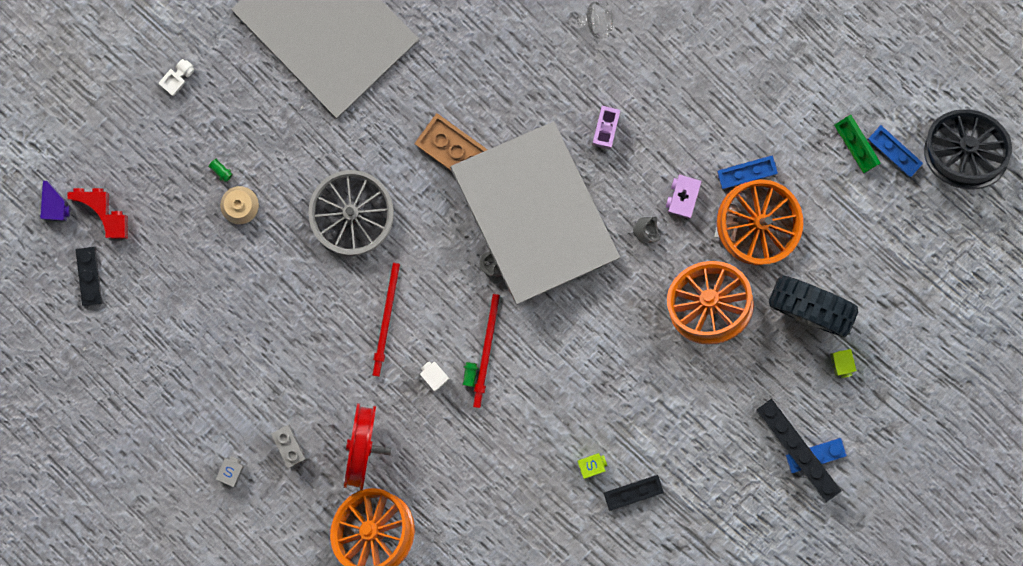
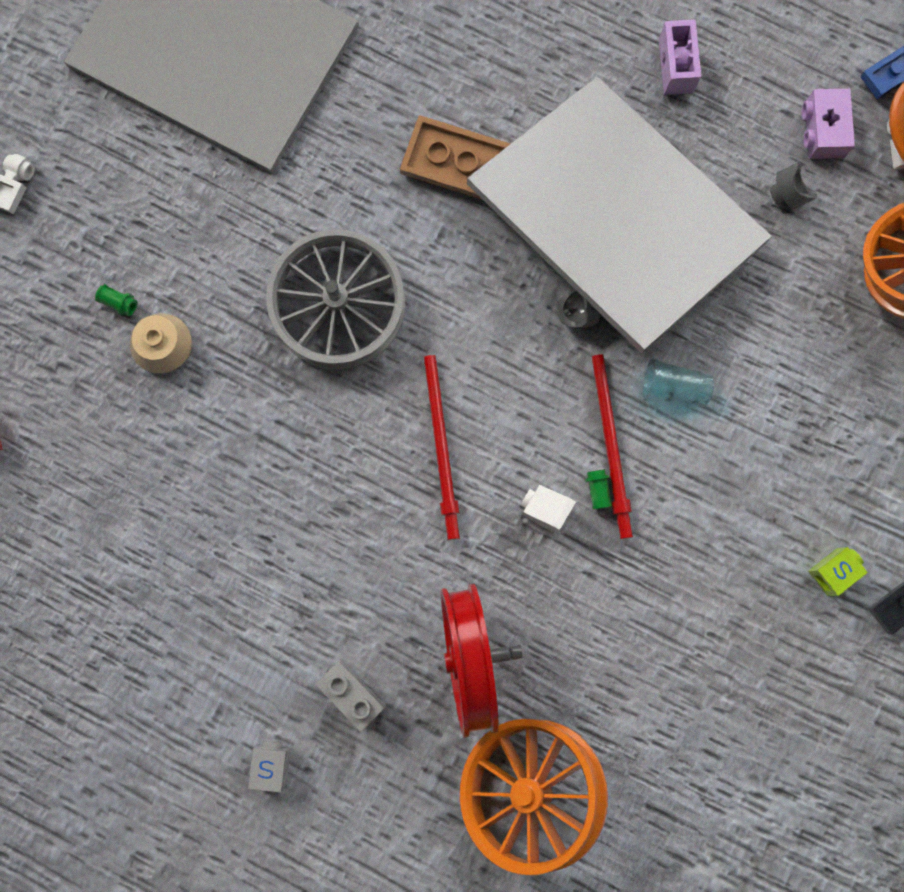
camera: 20 degrees left, 5 degrees down
none -> clear light blue plant [643,358,714,405]

